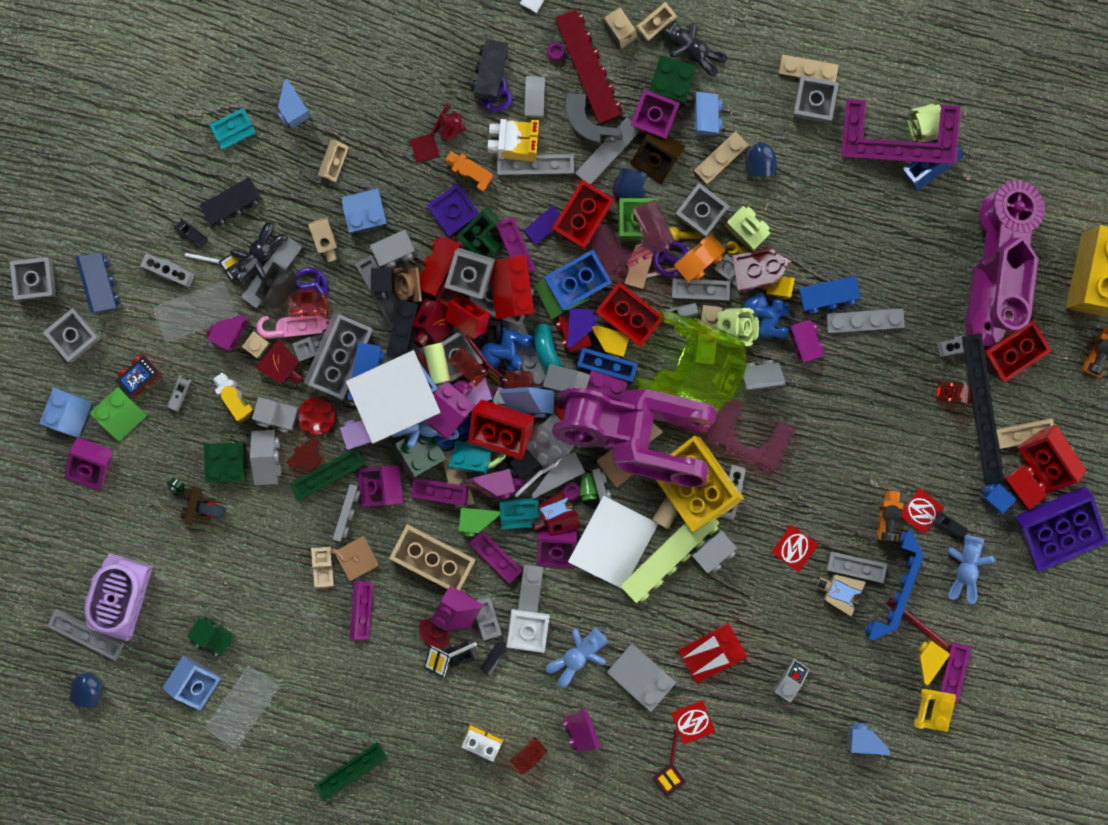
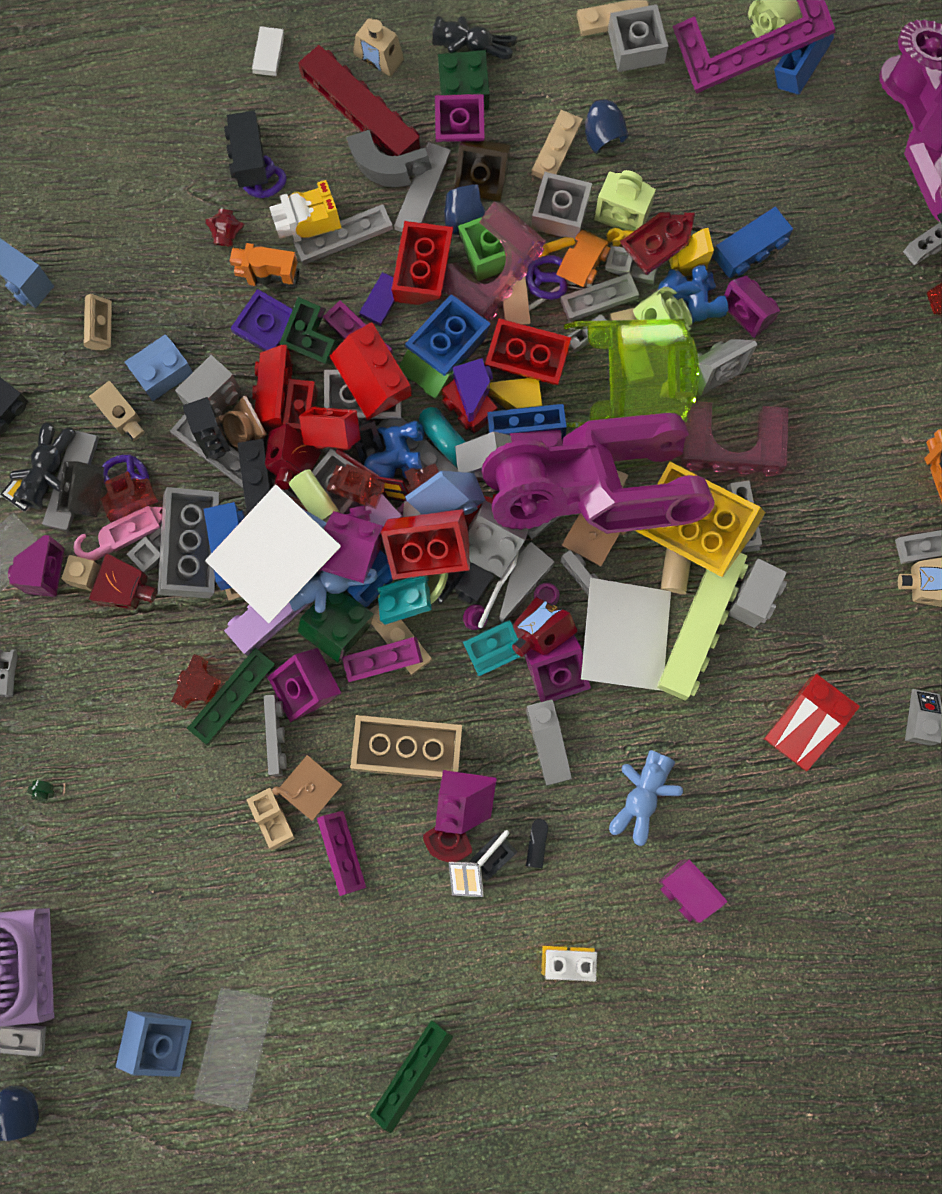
camera: 20 degrees left, 10 degrees down
dark brown plate [180,485,226,526] -> none
dark green brick [187,615,236,657] -> none
dark green brick [204,442,246,482] -> none
yellow hips [213,373,255,423] -> none
light grey brick [250,430,281,485] -> none
light grey brick [252,397,299,433] -> none
red dish [298,397,336,435] -> none
dark red piece [410,102,450,163] -> none
light grey brick [445,248,496,299] -> none
bright green slope [459,508,500,536] -> none
magenta slope [463,469,515,501] -> none
magenta plate [469,530,523,584] -> none
light grey slope [476,596,502,640] -> none
white tile [506,609,550,653] -> none
clear red brick [509,737,548,775] -> none
light grey slope [525,76,545,118] -> none
magenta plate [547,42,566,62] -> none
bright green cone [579,473,598,502] -> none
light grey slope [607,643,676,711] -> none
tan brick [635,2,677,41] -> none
piece [652,728,686,797] -> none
red sticker [671,700,716,744] -> none
medium blue slope [694,92,722,136] -> none
red sticker [771,524,819,572] -> none
light grey plate [826,309,905,333] -> none

